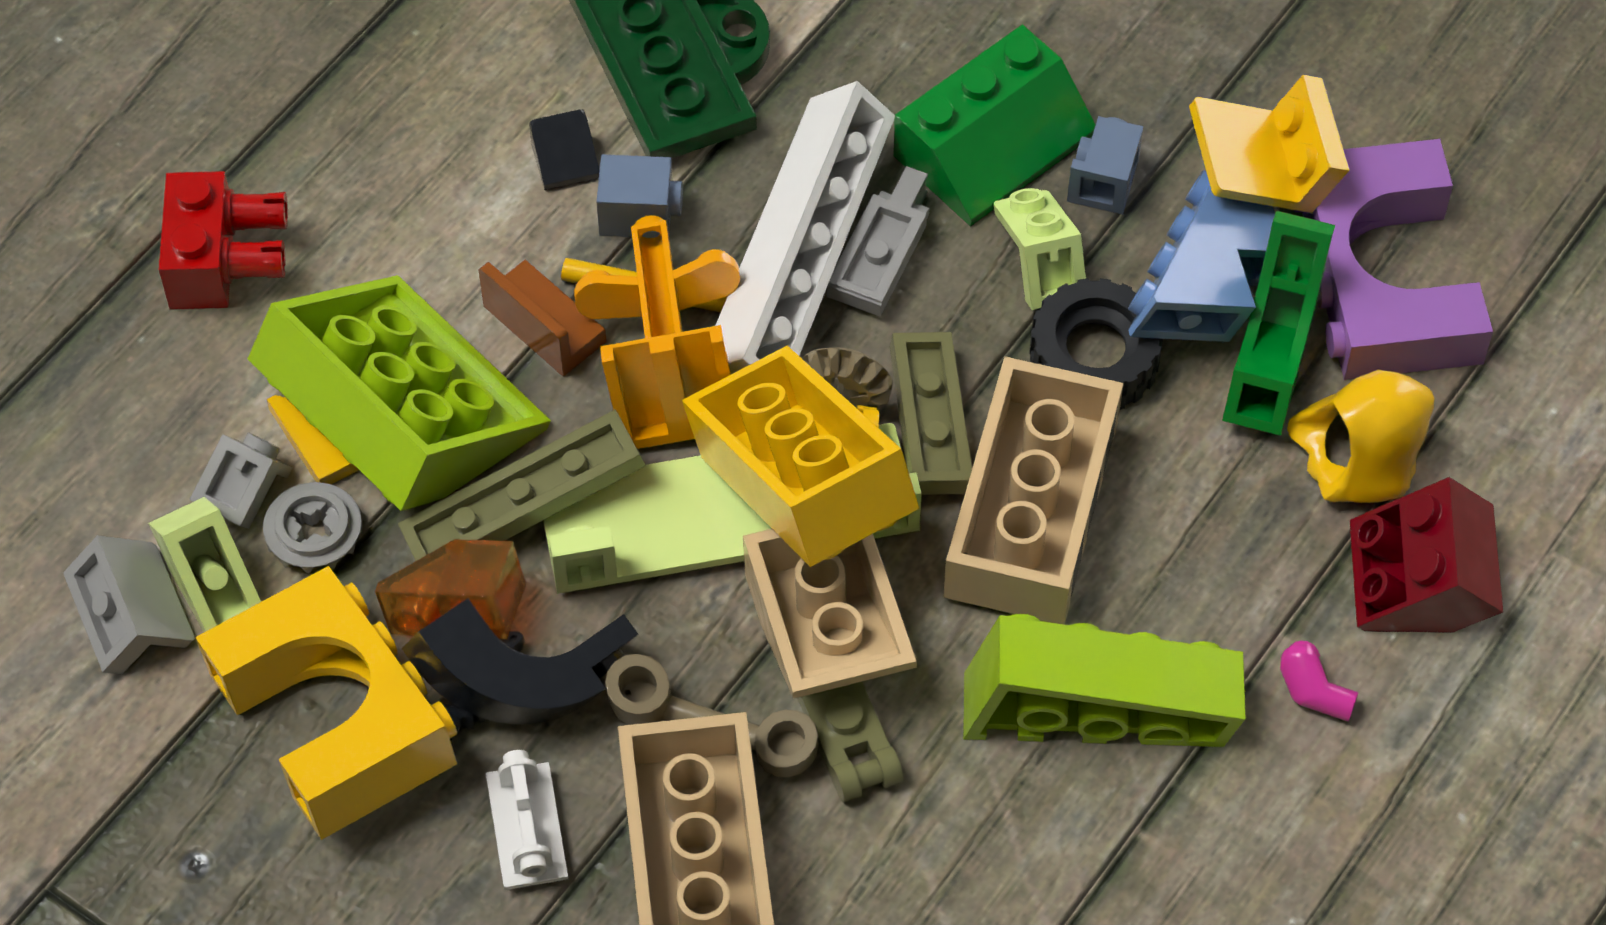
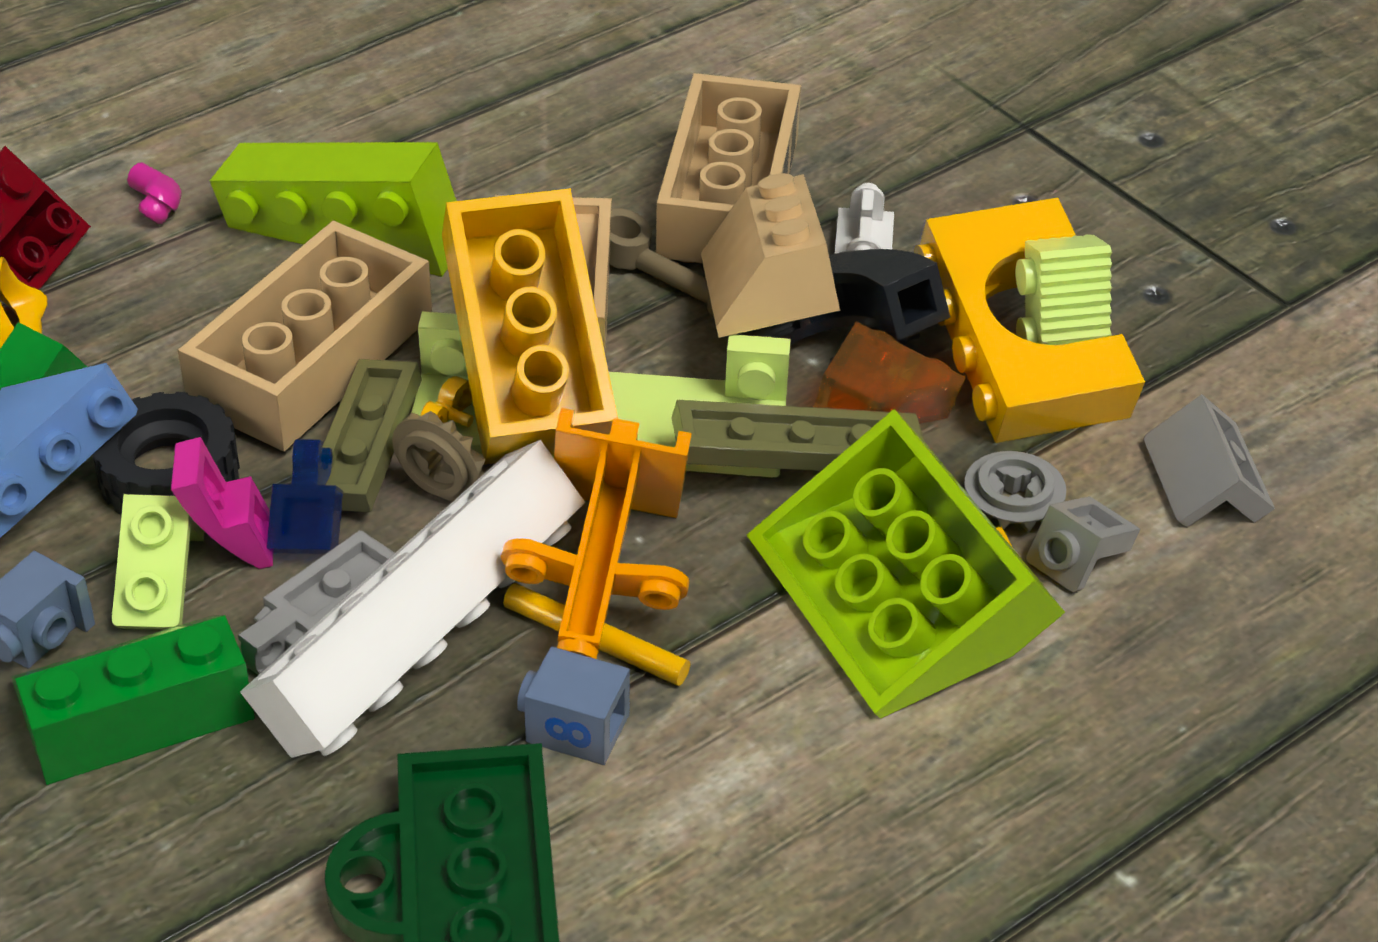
camera: 165 degrees left, 15 degrees down
yellowish green slope [148,497,261,632] -> none
red brick [159,171,288,310] -> none
dark orange panel [478,259,607,377] -> none
black slope [529,109,600,190] -> none
none -> dark pink slope [171,437,275,569]
none -> clear blue plate [267,439,343,554]
none -> tan slope [701,173,840,338]
none -> yellowish green brick [1015,234,1112,345]

